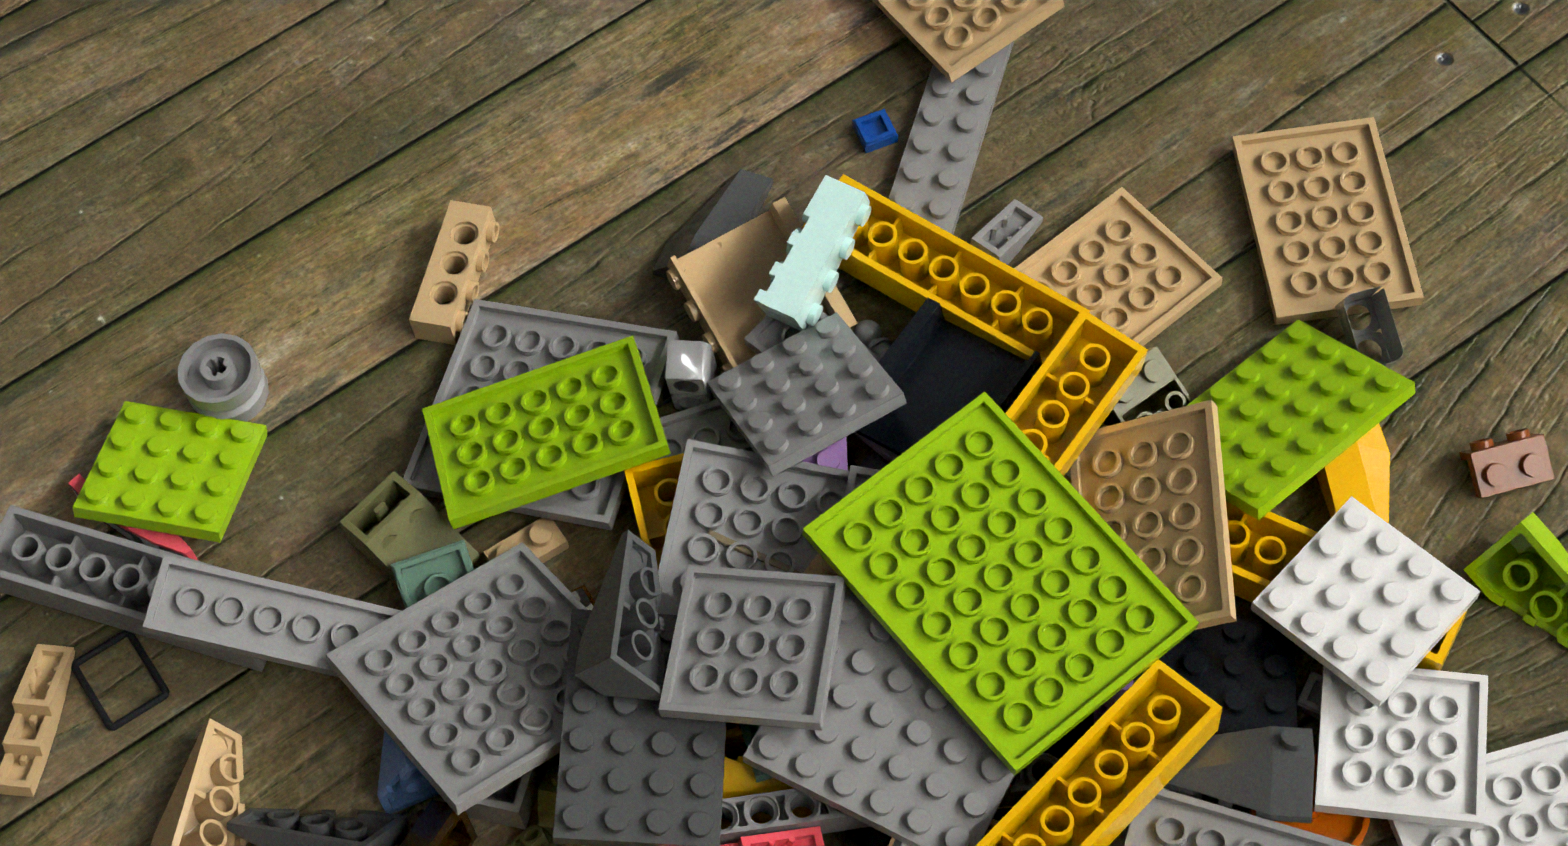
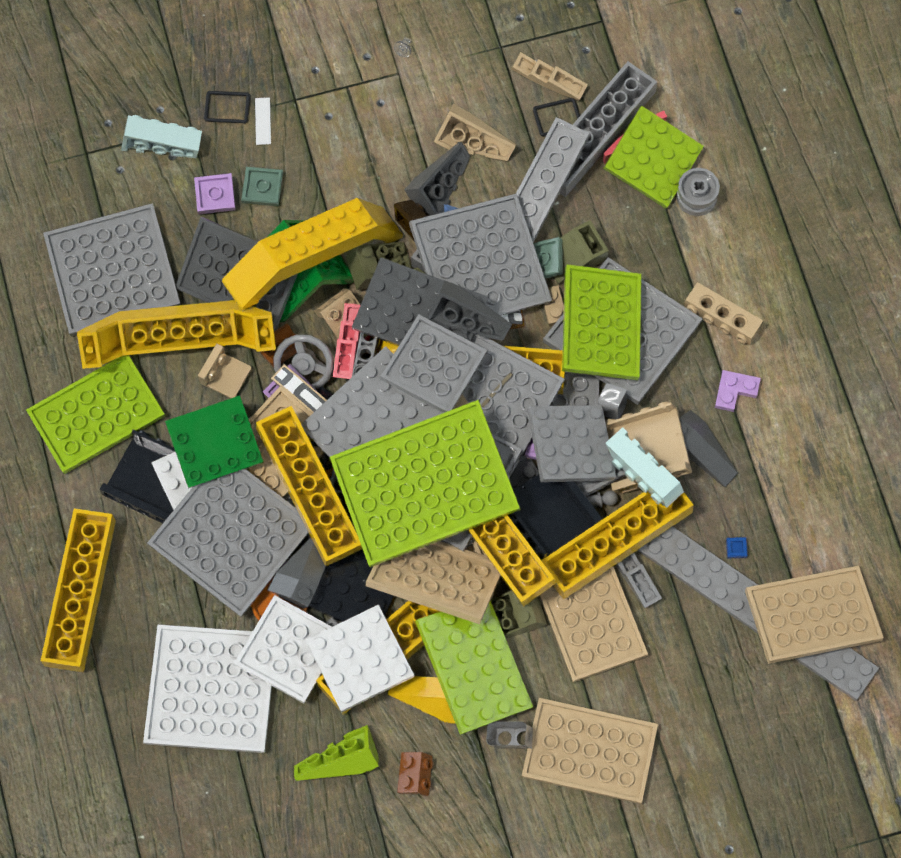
camera: 105 degrees right, 10 degrees up
none -> lavender plate [715,370,761,412]

